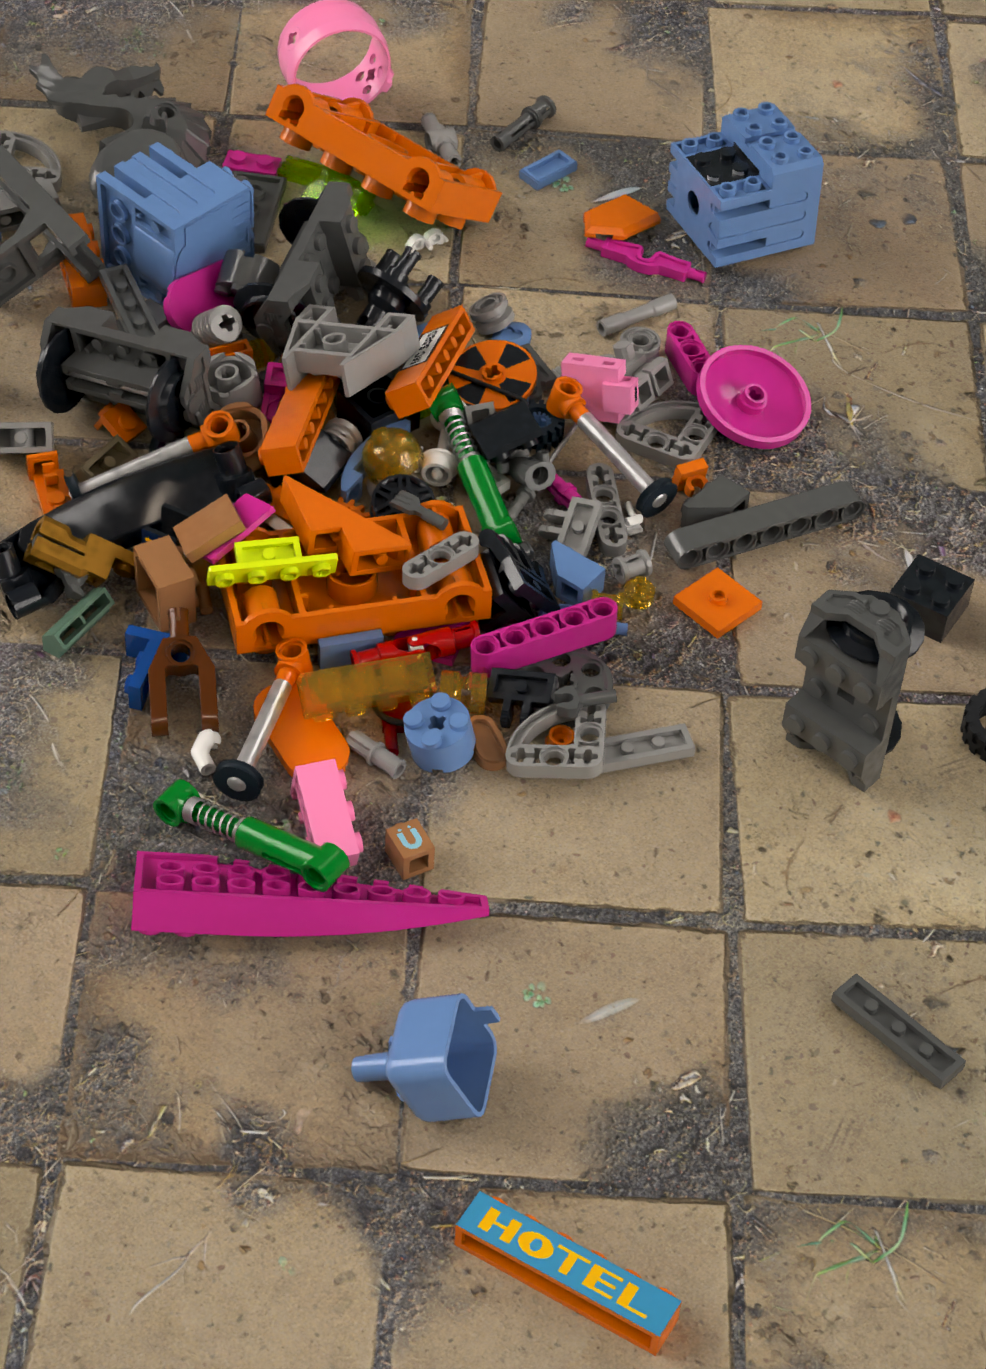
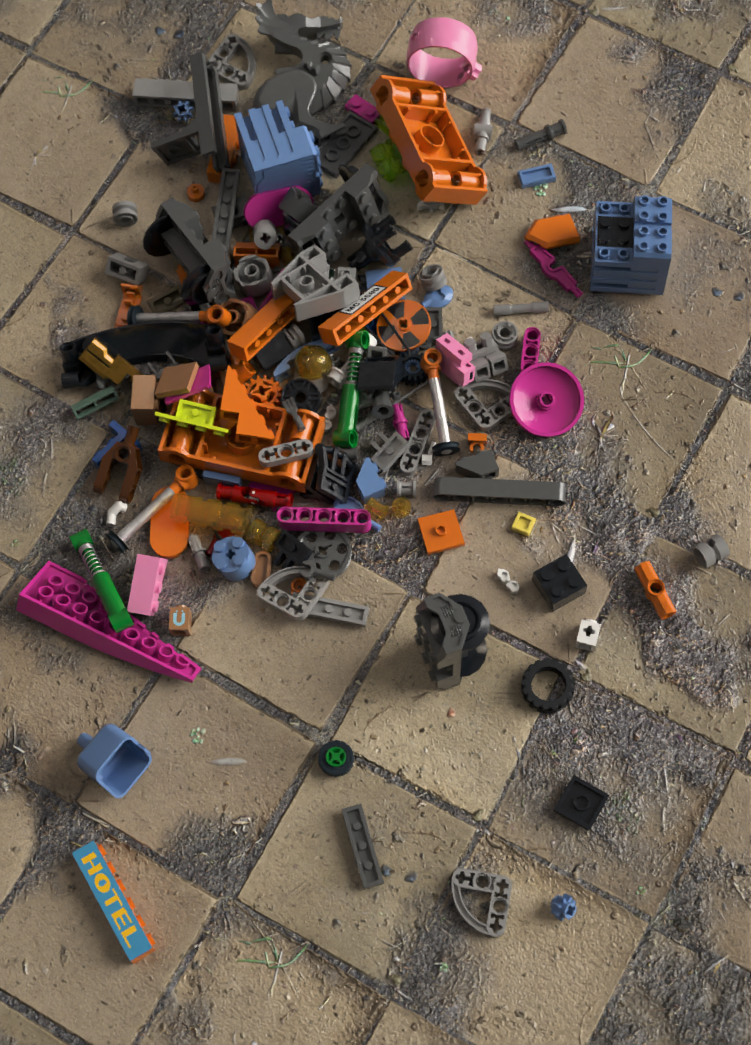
camera: 35 degrees right, 20 degrees up
none -> black wheel [318,740,354,777]
none -> light yellow tile [511,511,536,537]

